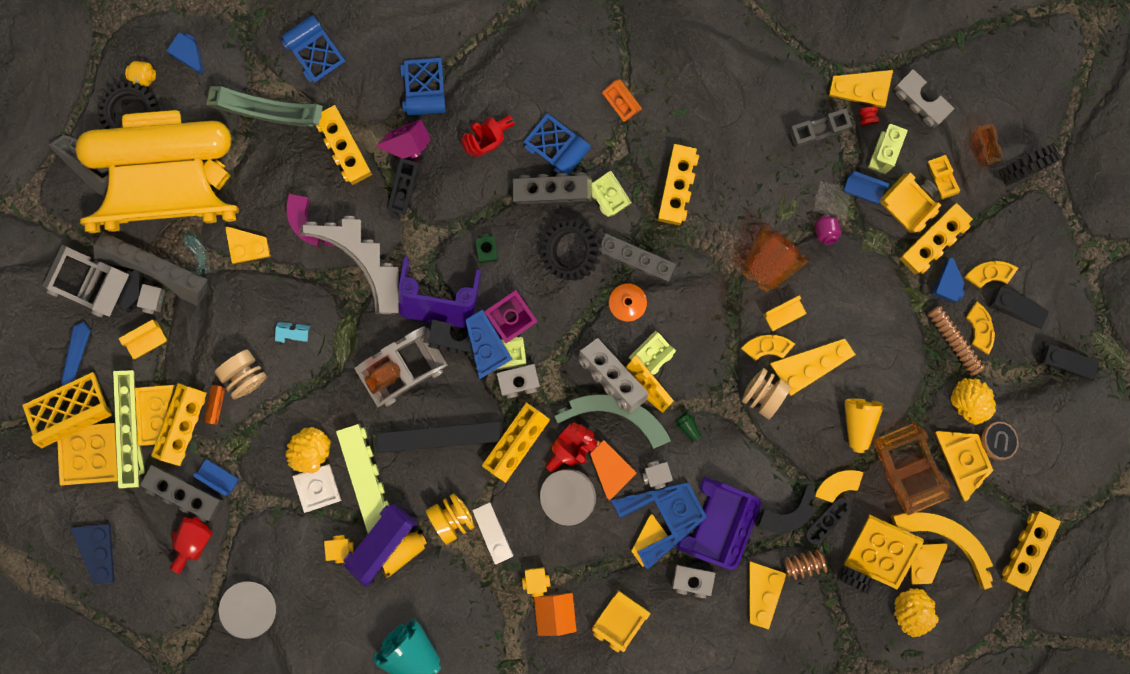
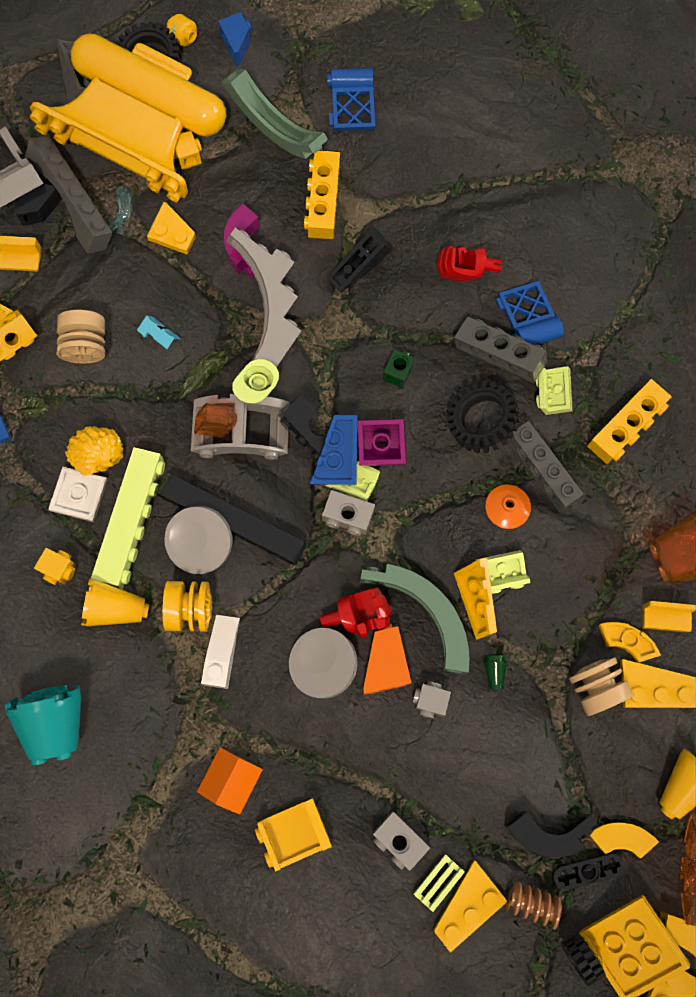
camera: 30 degrees right, 10 degrees down
light grey brick [137,284,166,314] -> none
orange slope [204,385,225,425] -> none
dark purple windscreen [343,504,419,587] -> none
magenta slope [377,119,431,159] -> none
dark purple windscreen [398,257,482,328] -> none
blue piece [400,58,446,116] -> none
yellow brick [482,403,550,483] -> none
yellow brick [522,567,550,597] -> none
light grey brick [578,338,648,414] -> none
orange slope [602,79,642,122] -> none
blue wing [611,483,707,570] -> none
yellow wing [631,514,668,567] -> none
dark purple windscreen [676,477,761,570] -> none
none -> light grey piece [164,506,233,574]
none -> yellowish green piece [232,359,279,403]
none -> yellowish green tile [413,854,464,912]

